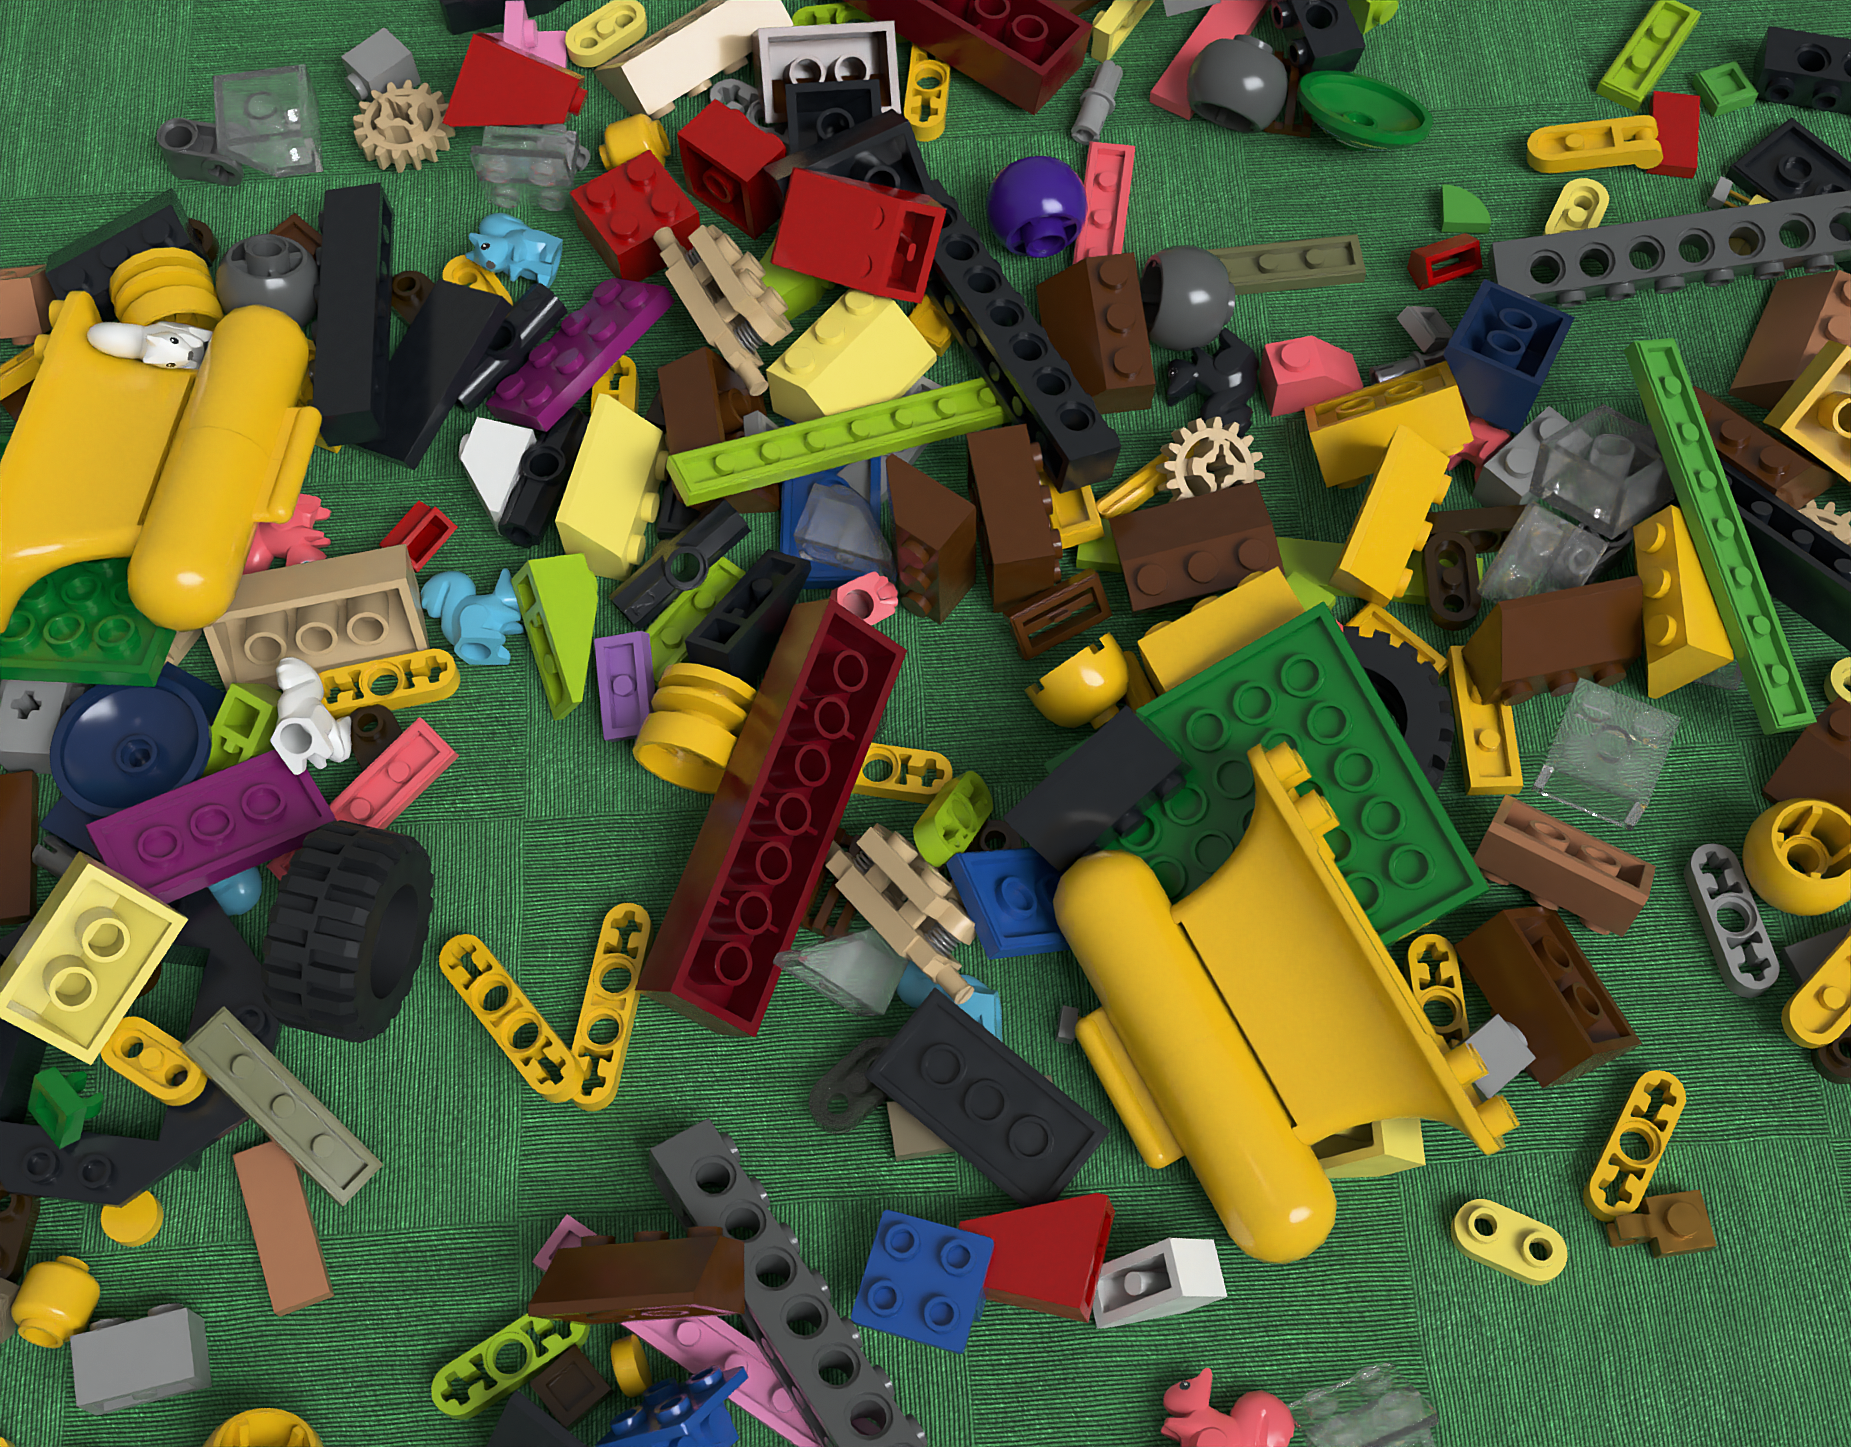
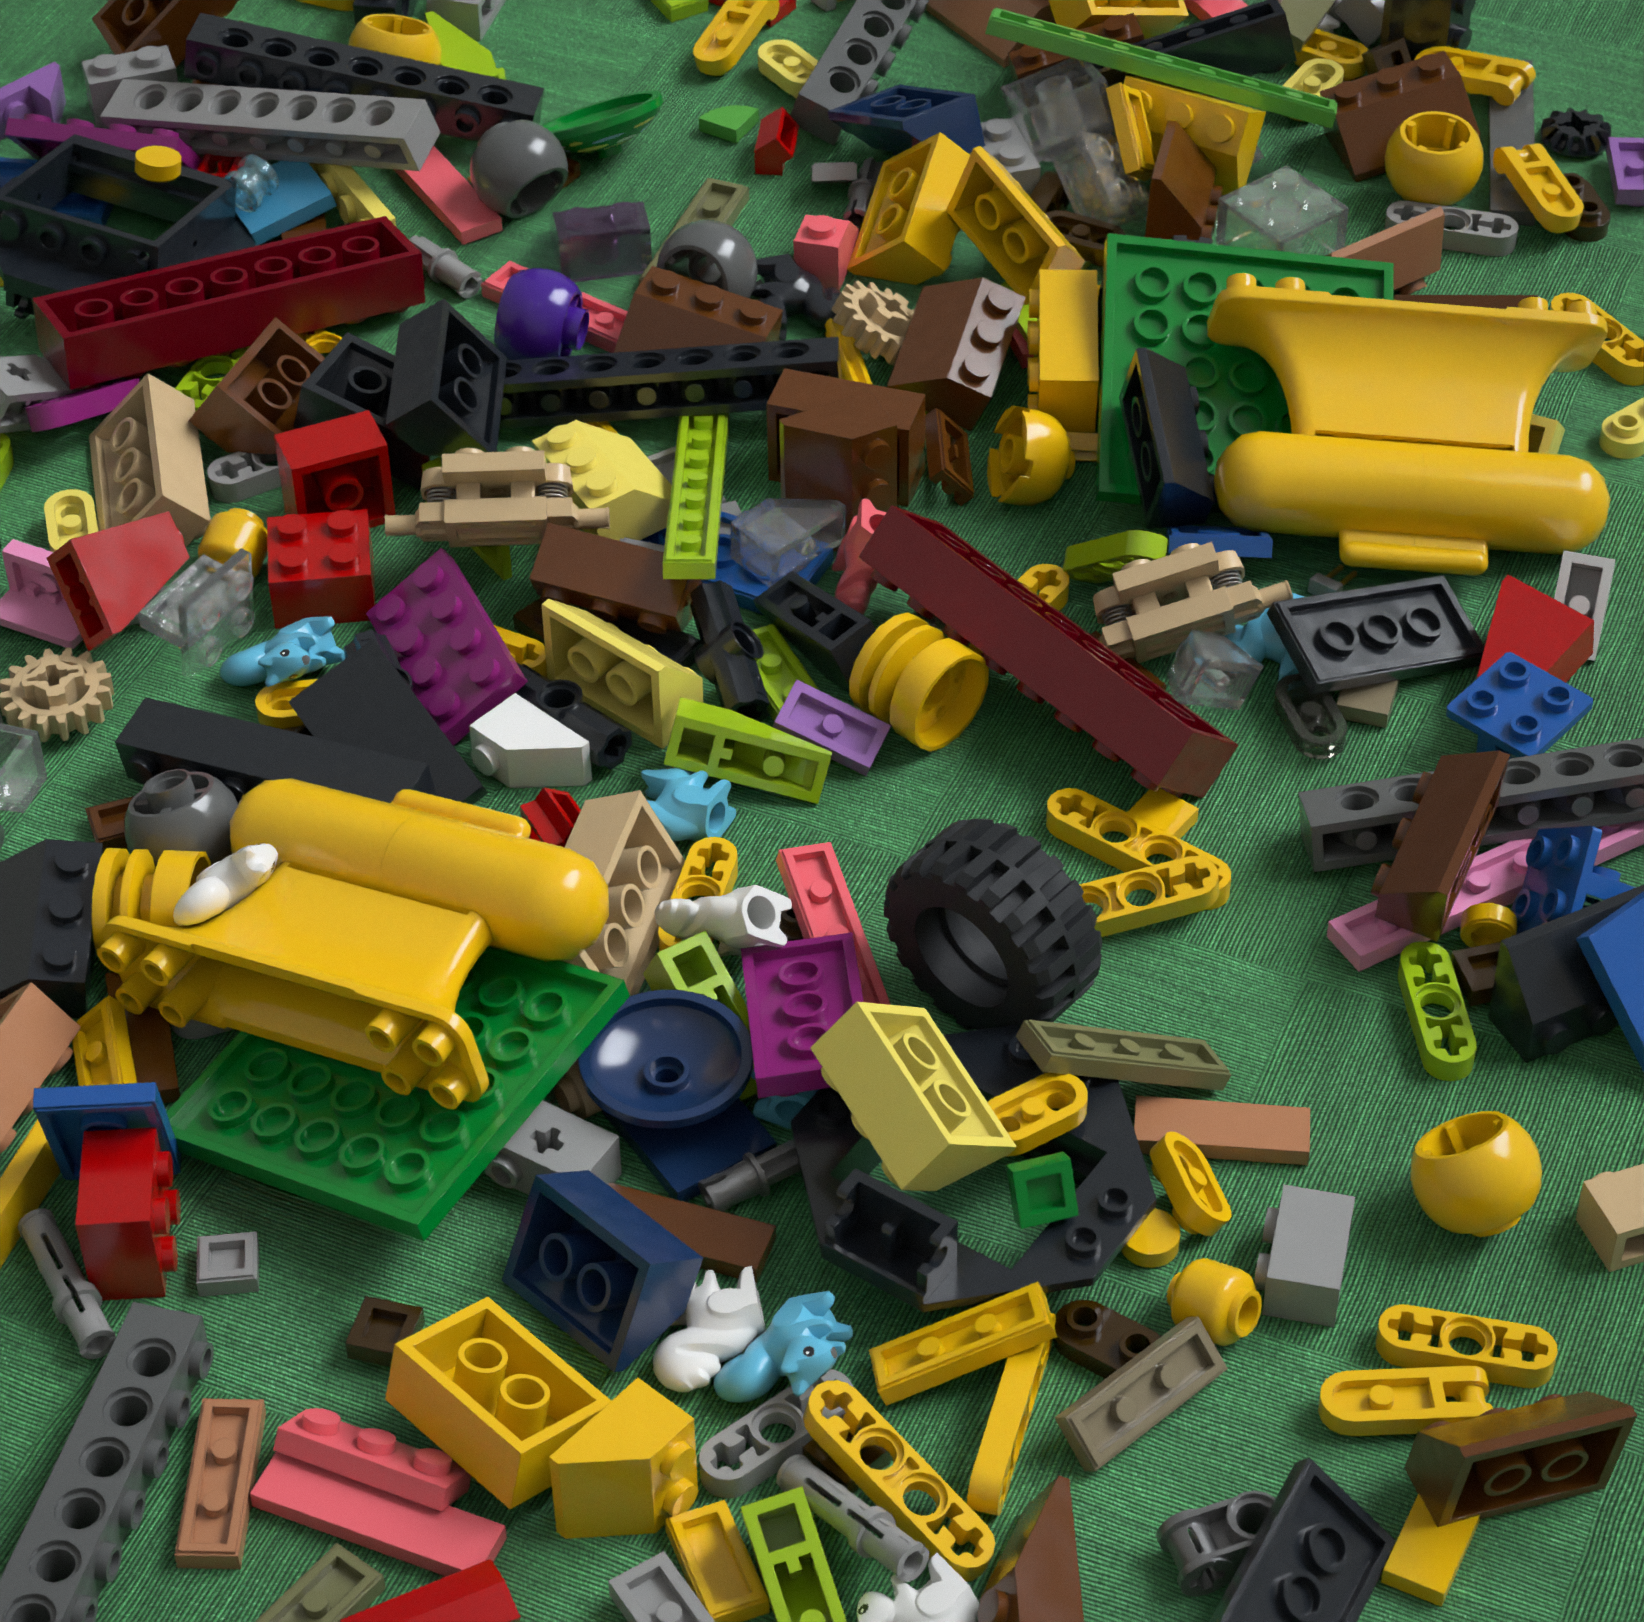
camera: 65 degrees left, 20 degrees down
red slope [770,166,947,304] -> none
none -> slope [549,201,652,282]
none -> yellow tile [1106,83,1156,181]
none -> yellow tile [1127,788,1199,839]
none -> yellow plate [1150,1131,1232,1236]

